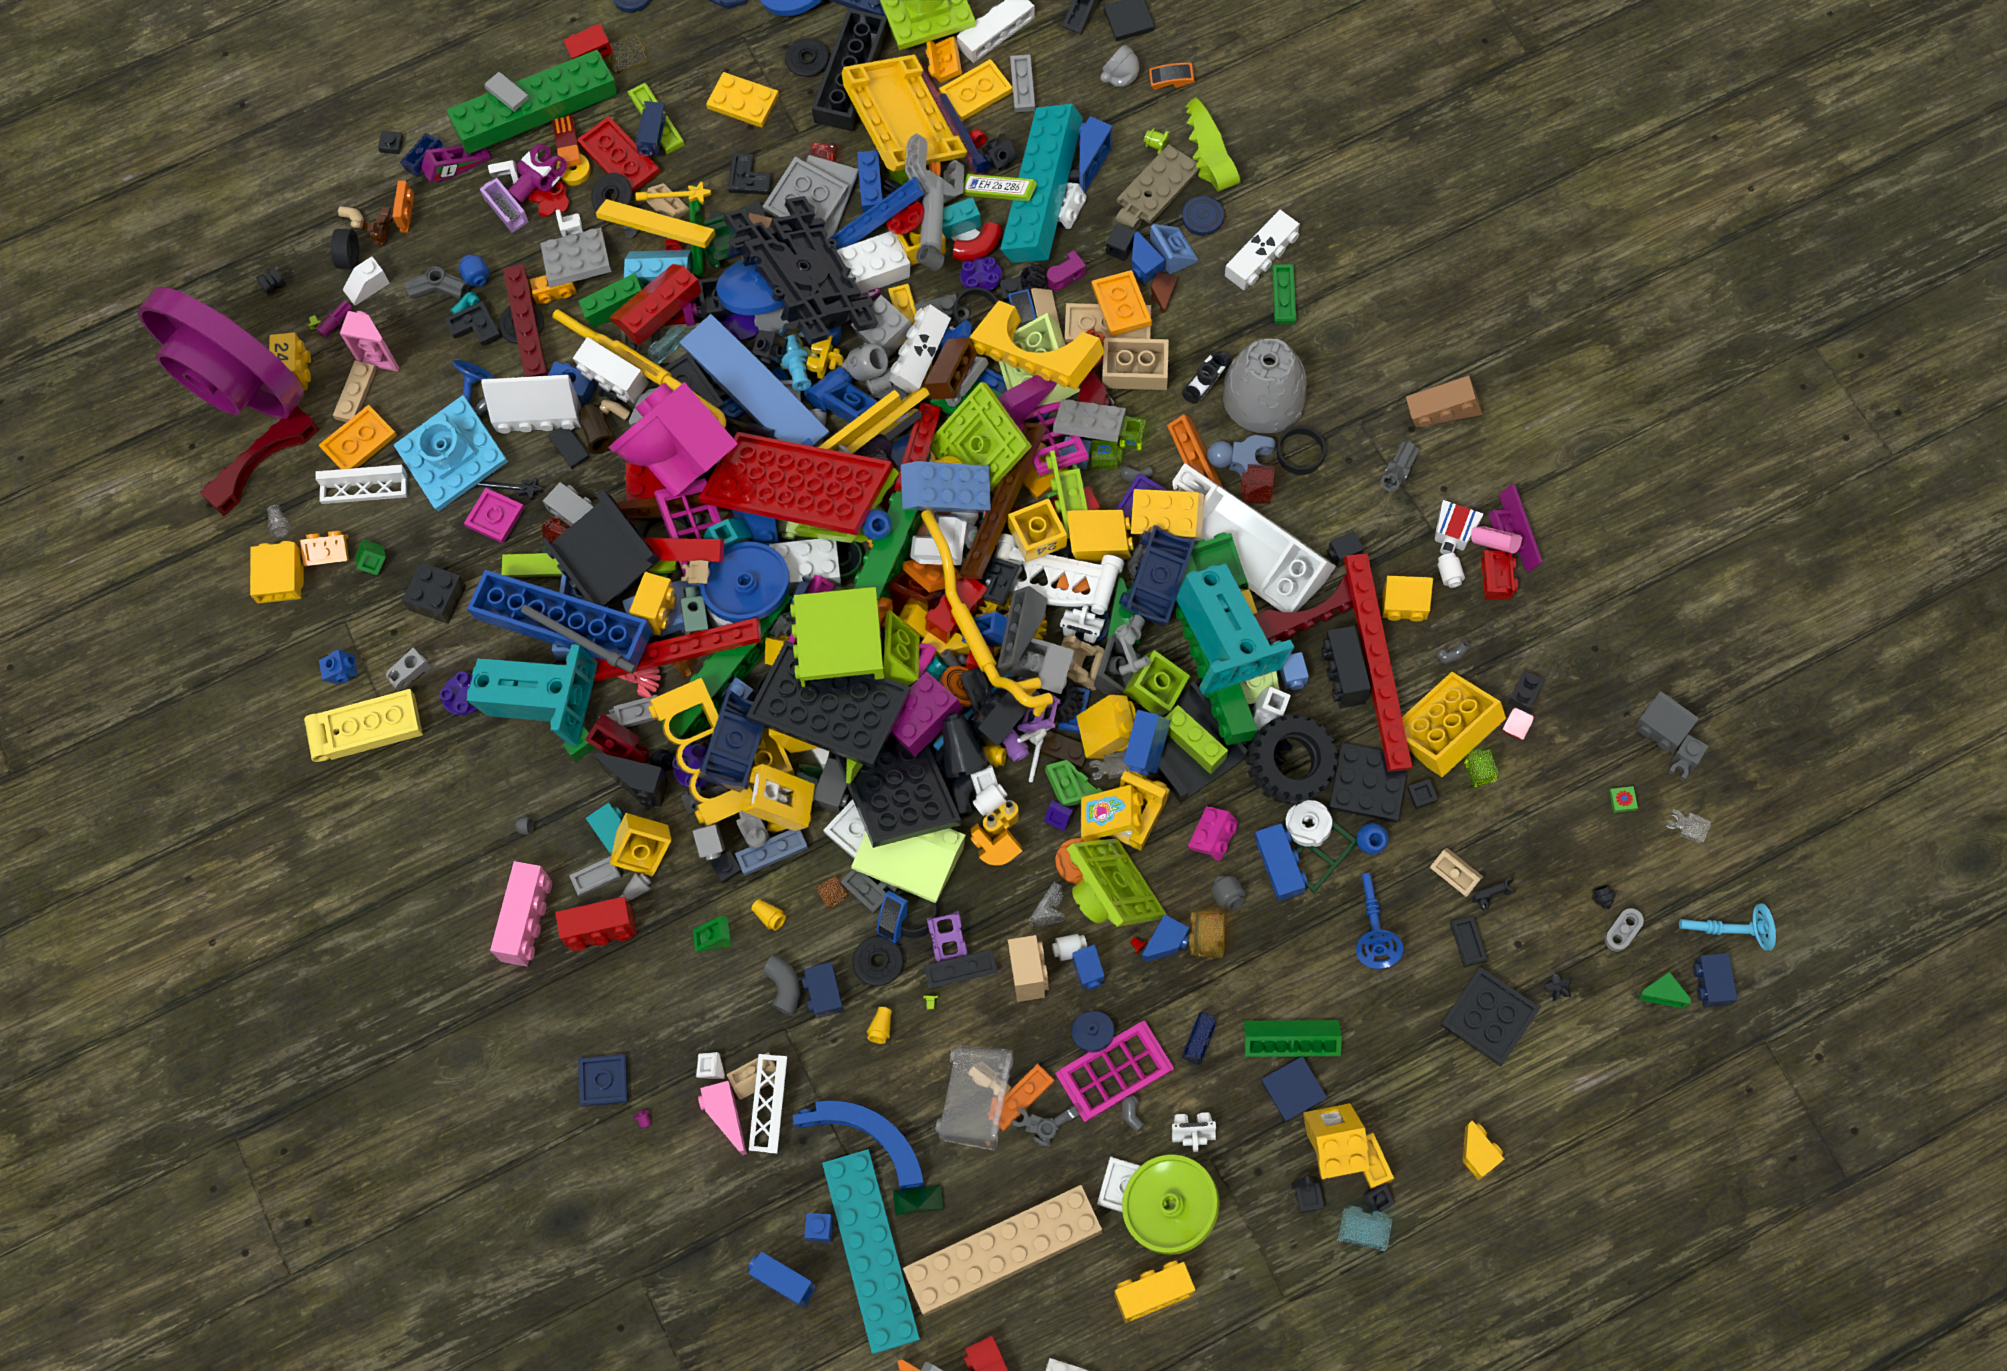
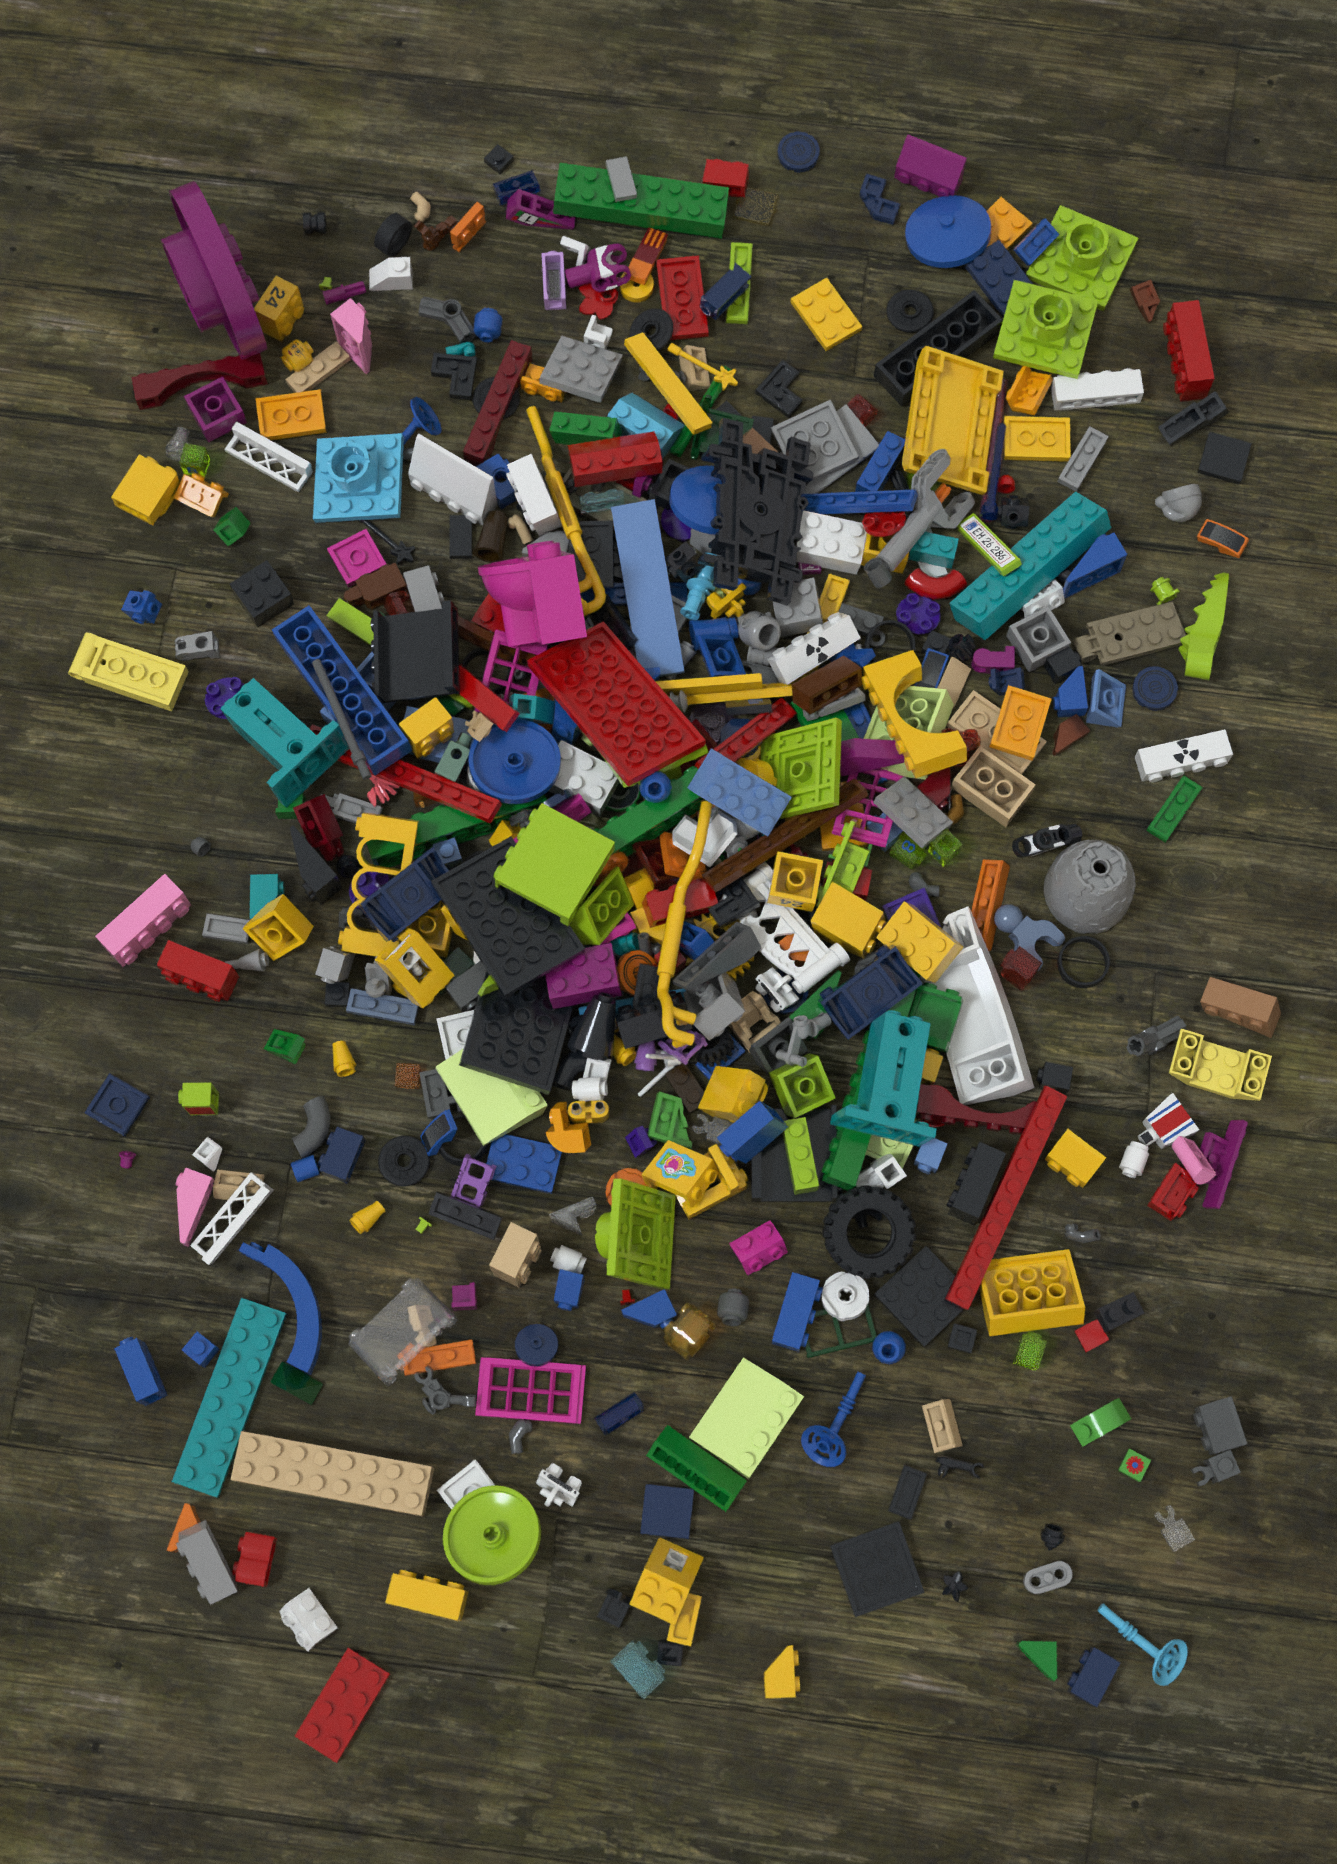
camera: 30 degrees right, 5 degrees up
none -> lime brick [178,1083,219,1115]
none -> clear neon green brick [179,443,210,477]
none -> magenta brick [184,376,247,443]
none -> yellow head [280,339,314,372]
none -> blue gear [291,1155,320,1182]
none -> reddish brown hinge [343,563,409,610]
none -> magenta panel [451,1282,477,1311]
none -> blue plate [484,1134,562,1194]
none -> yellowish green slope [689,1358,804,1480]
none -> pearl gold arm [944,794,964,825]
none -> dark blue bracket [989,667,1025,696]
none -> light grey brick [1006,606,1071,672]
none -> bright green brick [1070,1398,1131,1447]
none -> light yellow slope [1169,1029,1272,1101]

